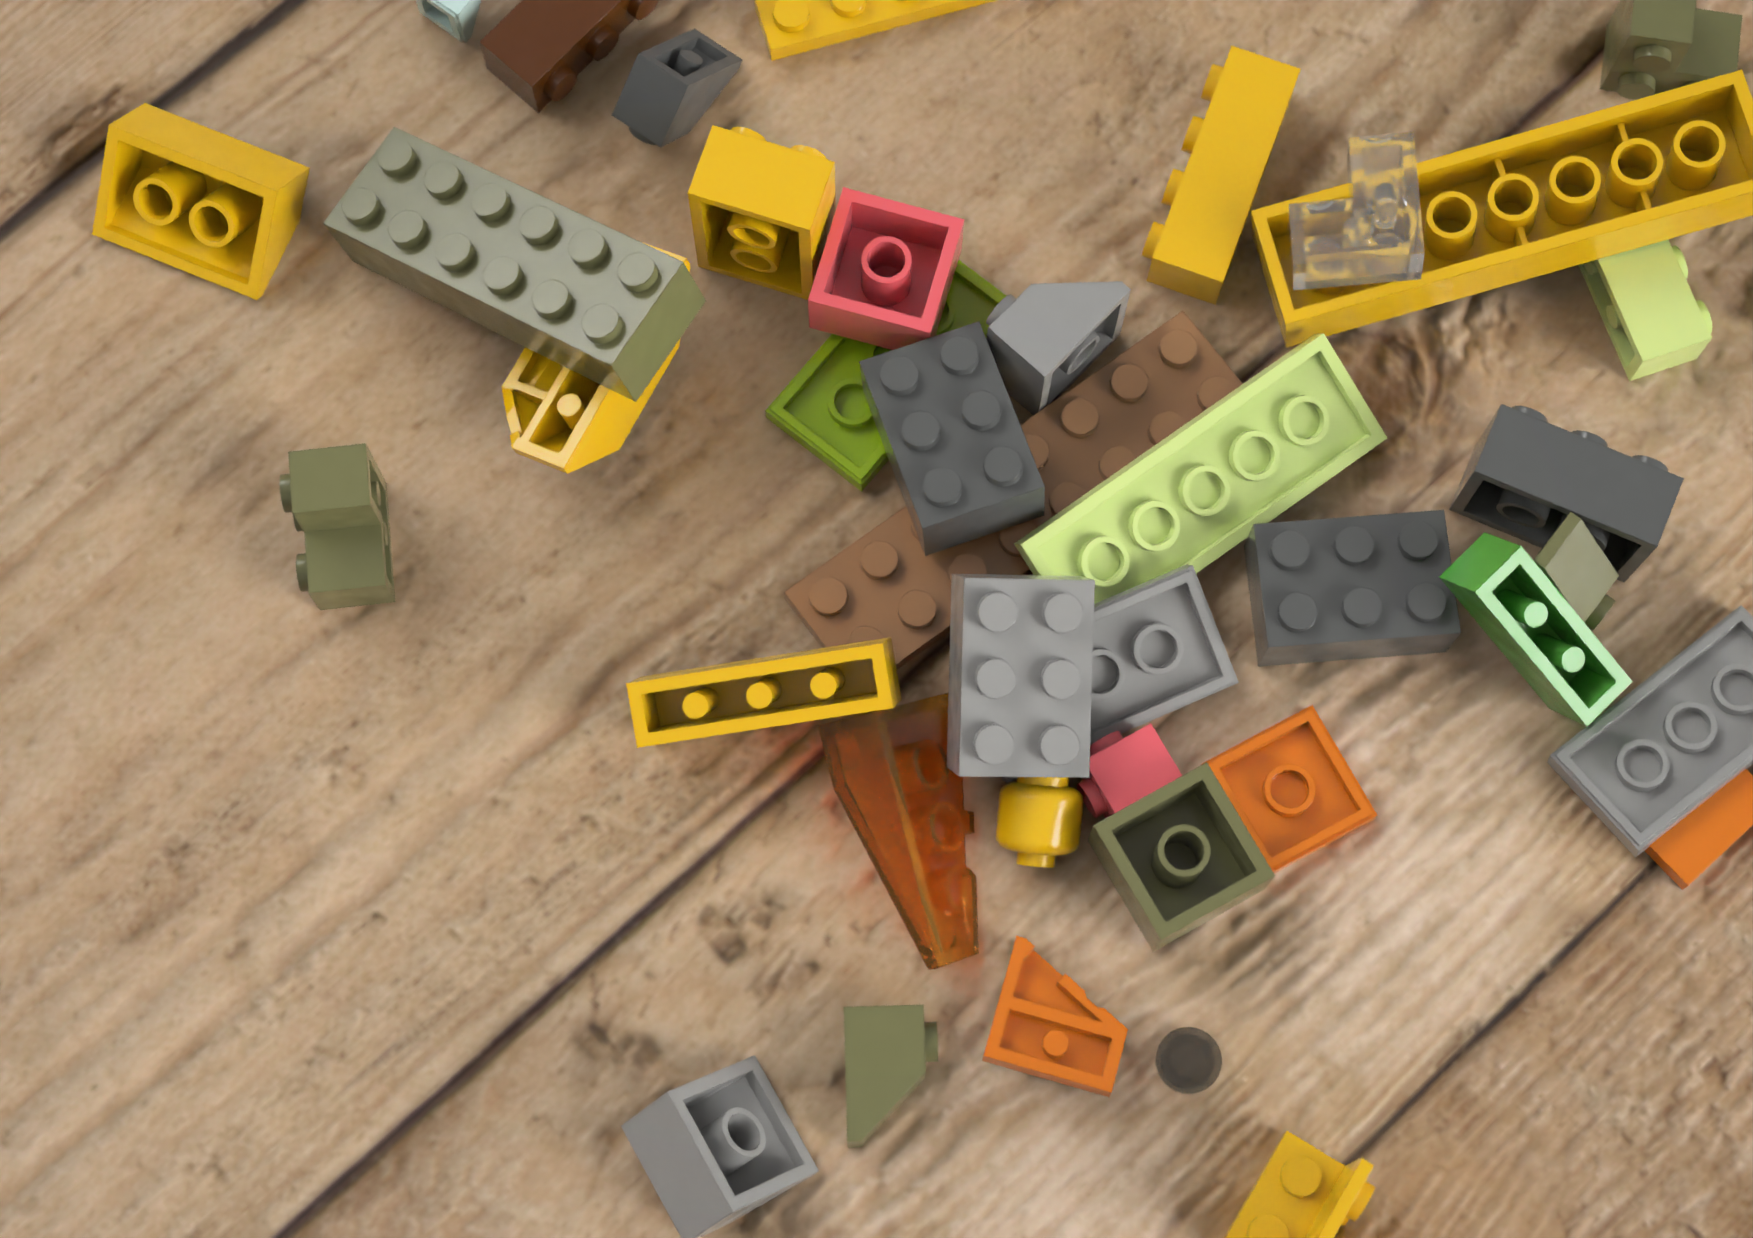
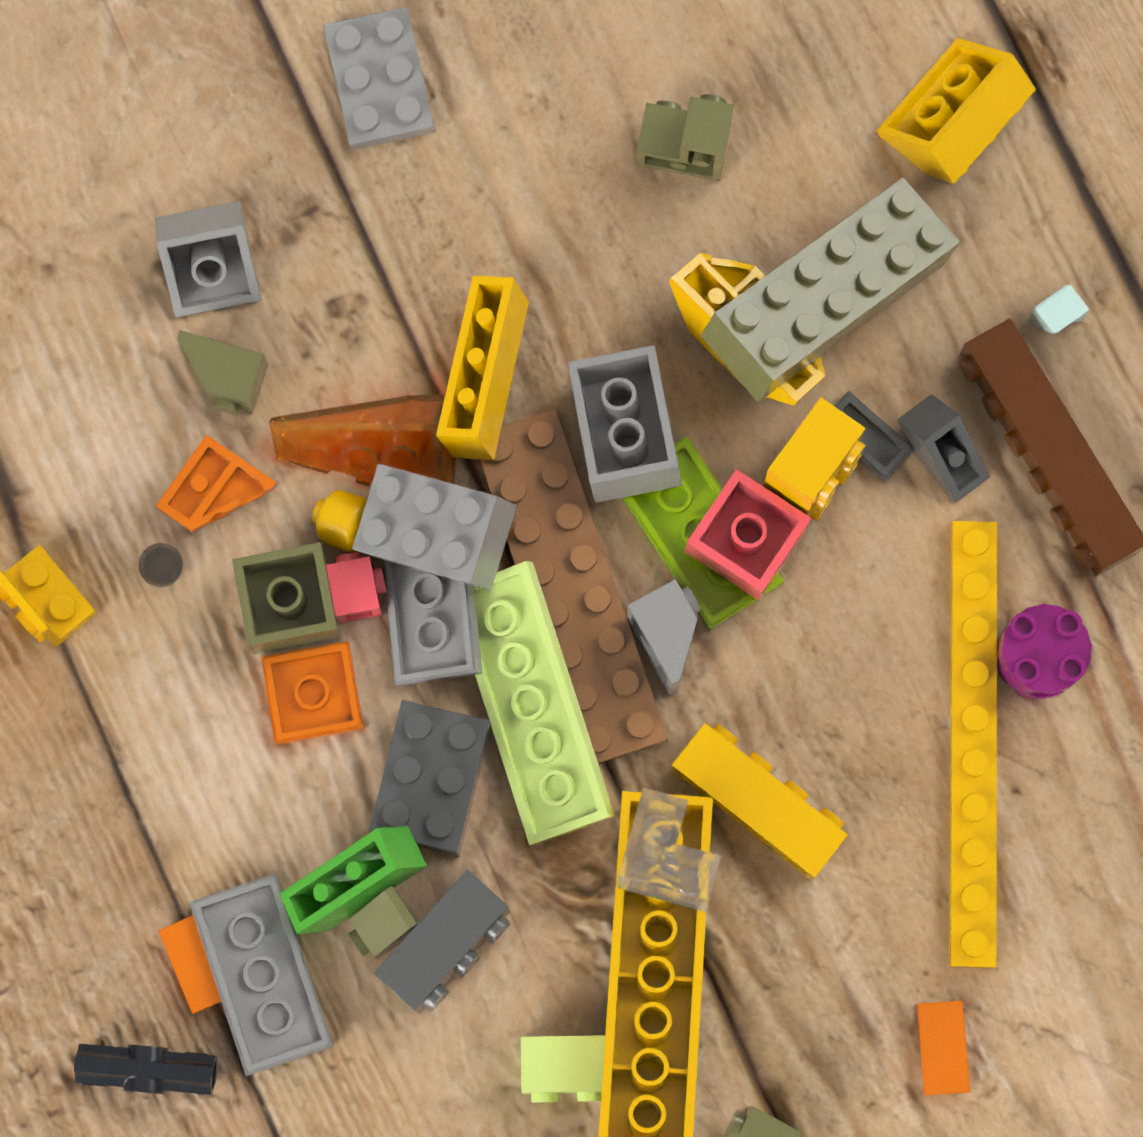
camera: 110 degrees right, 5 degrees up
dark grey brick [859,321,1045,556] -> none
none -> light grey plate [323,7,435,150]
none -> light grey brick [567,345,682,503]
none -> dark grey tile [835,391,915,483]

